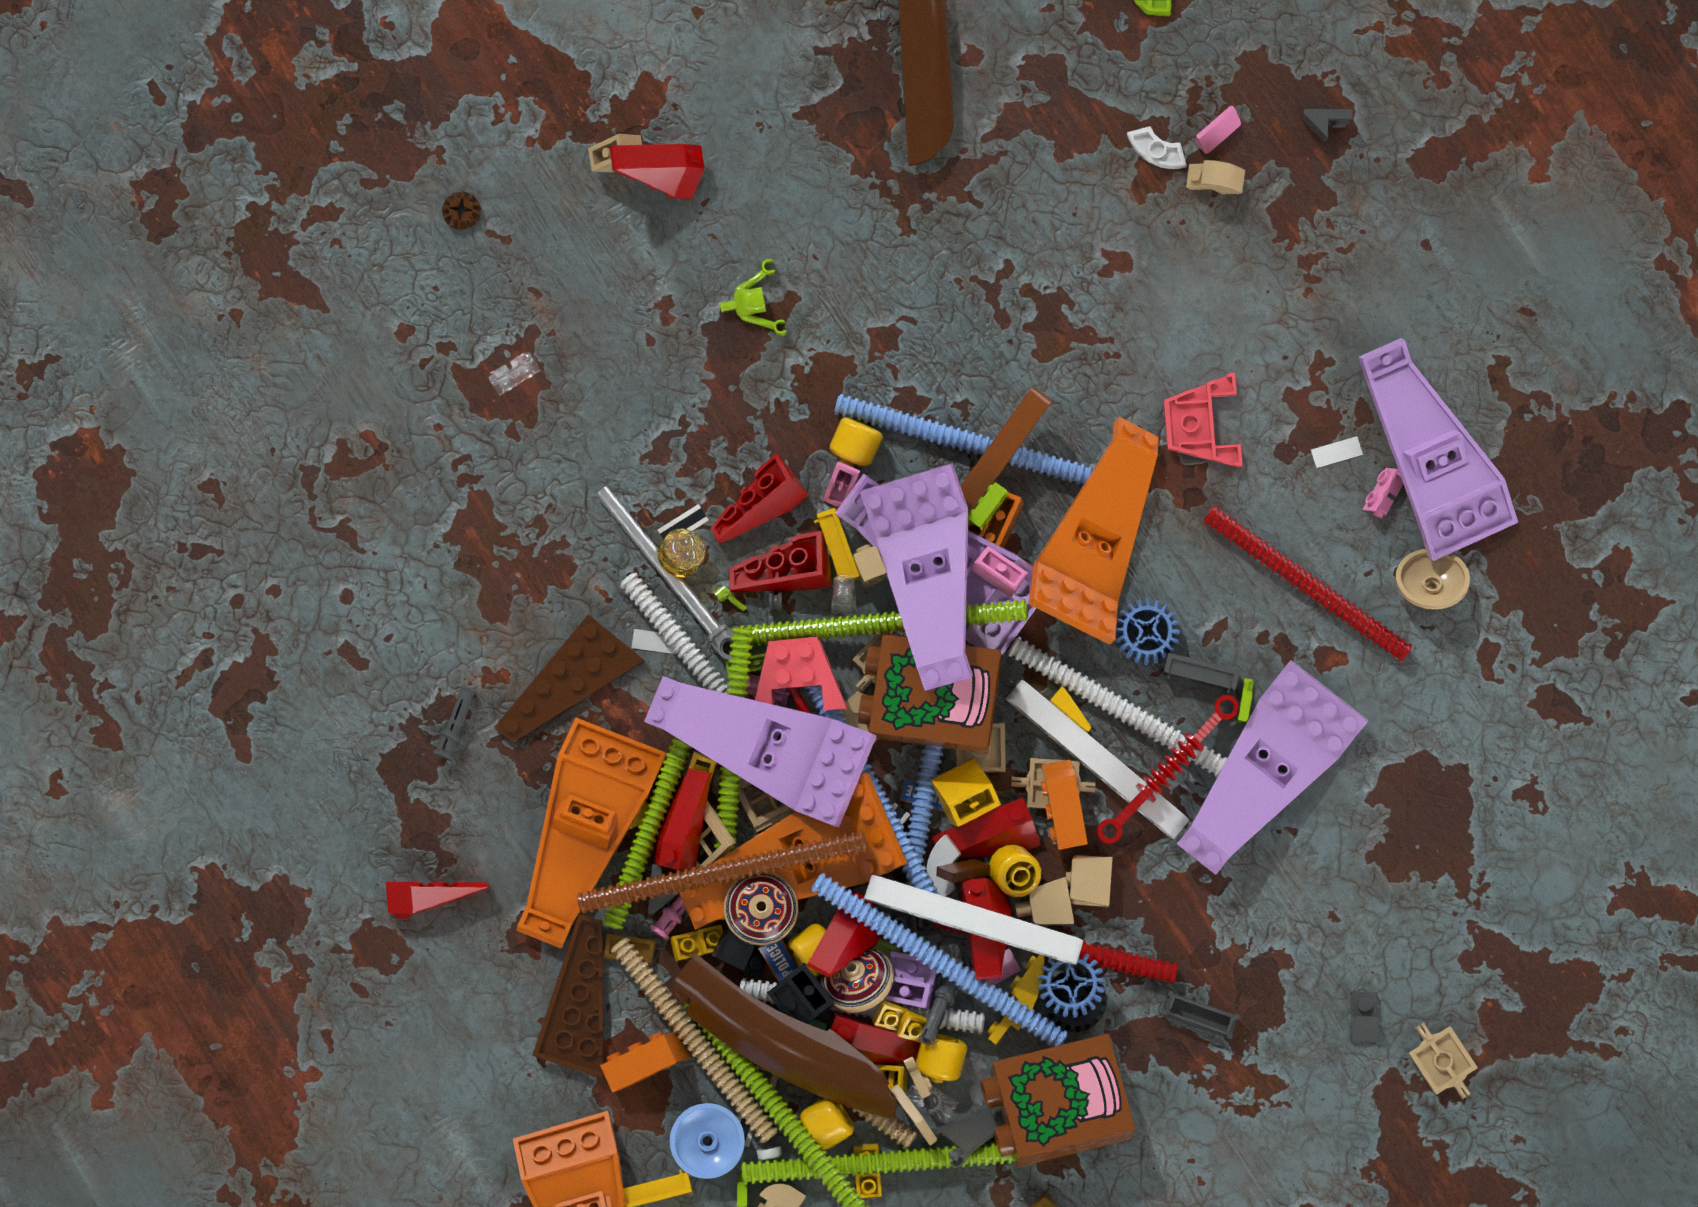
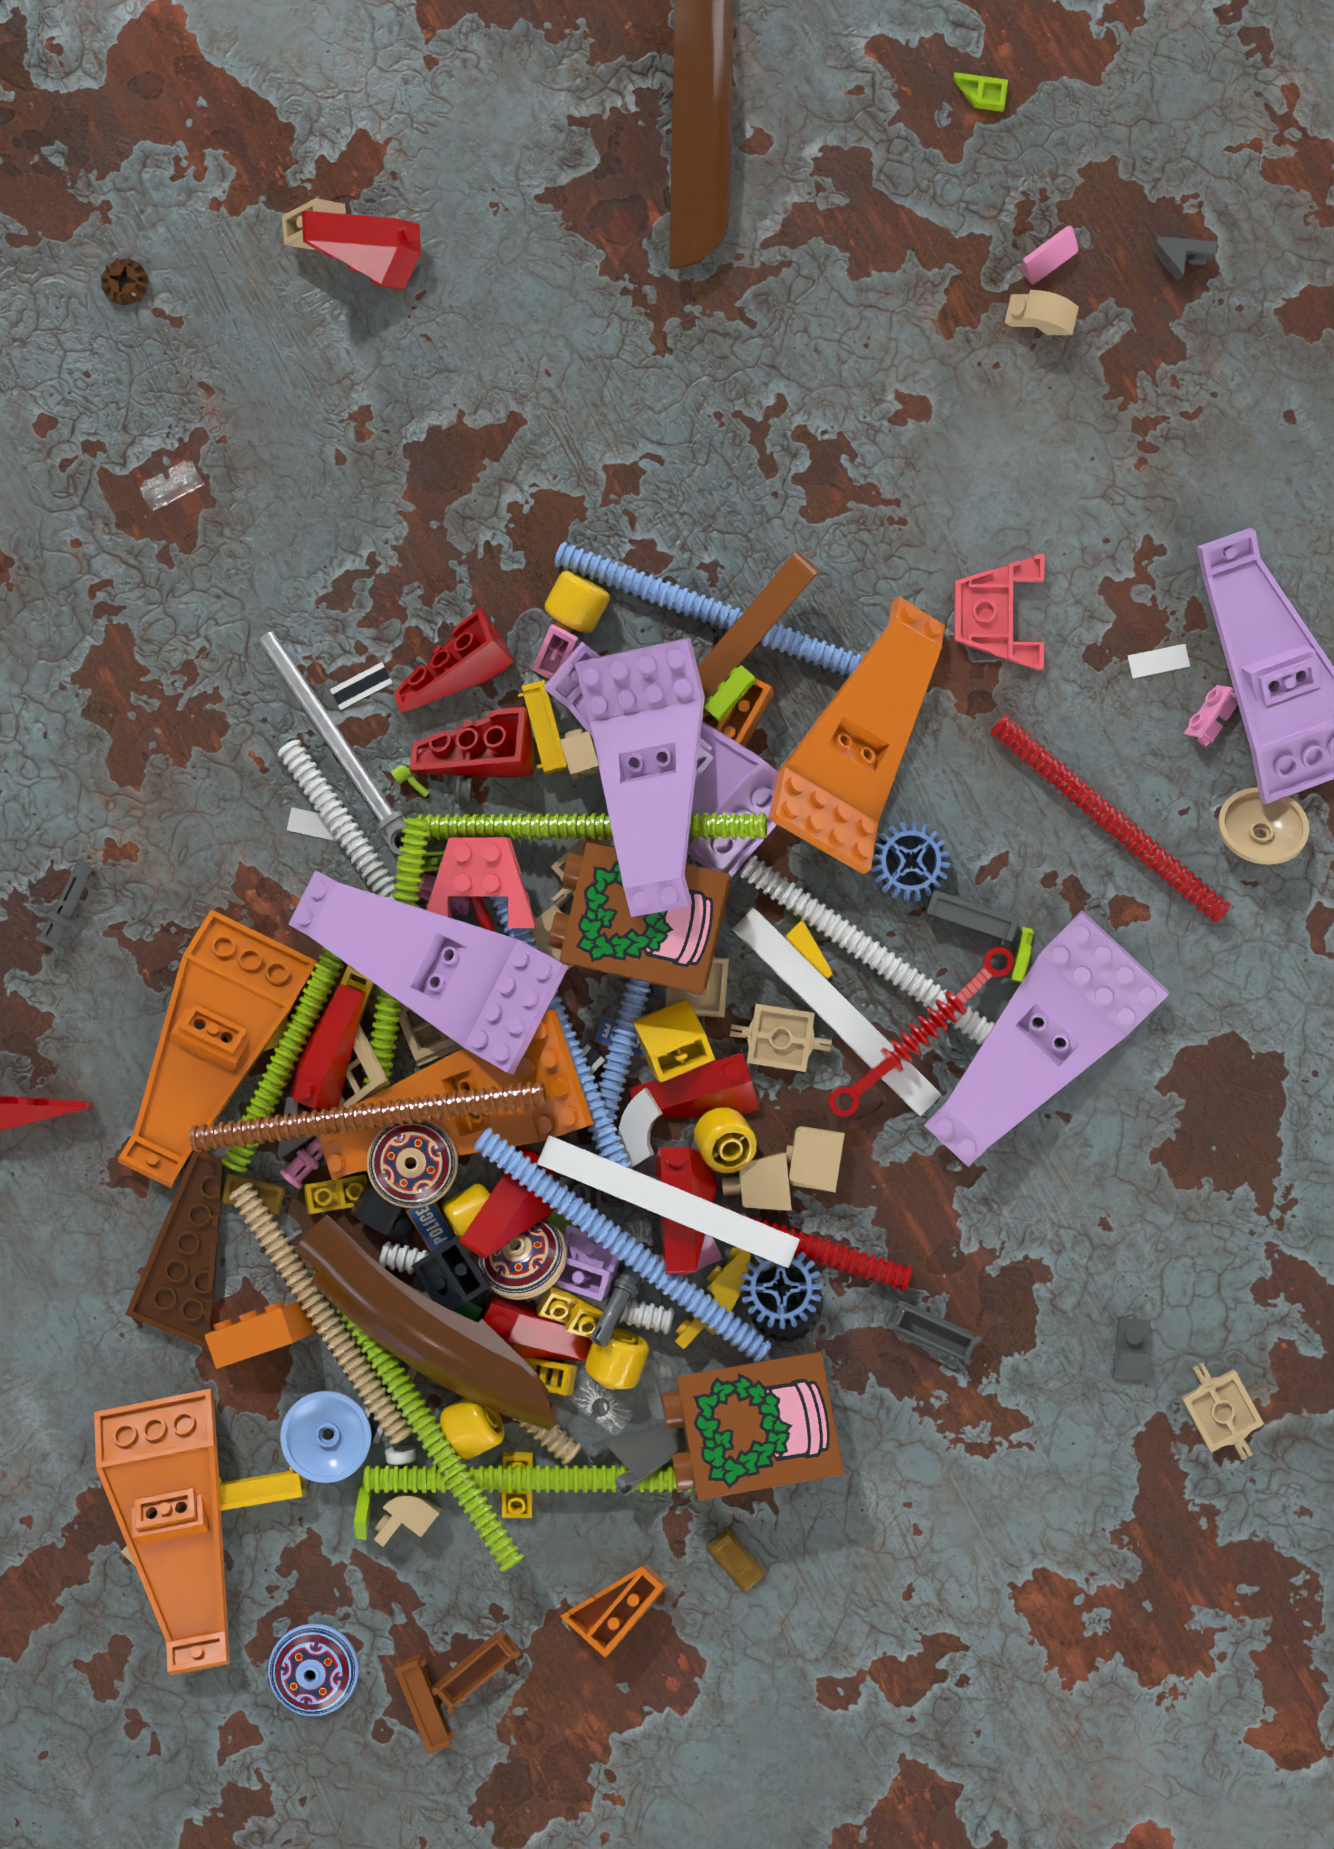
camera: 10 degrees right, 5 degrees up
reddish brown wing [494,614,645,744] -> none
clear yellow head [657,529,706,577] -> none
lime piece [720,259,787,336] -> none
clear piece [831,575,856,617] -> none
tan tile [890,1085,937,1146] -> none
tan plate [903,1056,933,1100] -> none
reddish brown tile [936,859,990,883] -> none
bright pink slope [972,546,1028,597] -> none
orange wedge [1041,760,1088,850] -> none
white tile [1127,126,1187,169] -> none

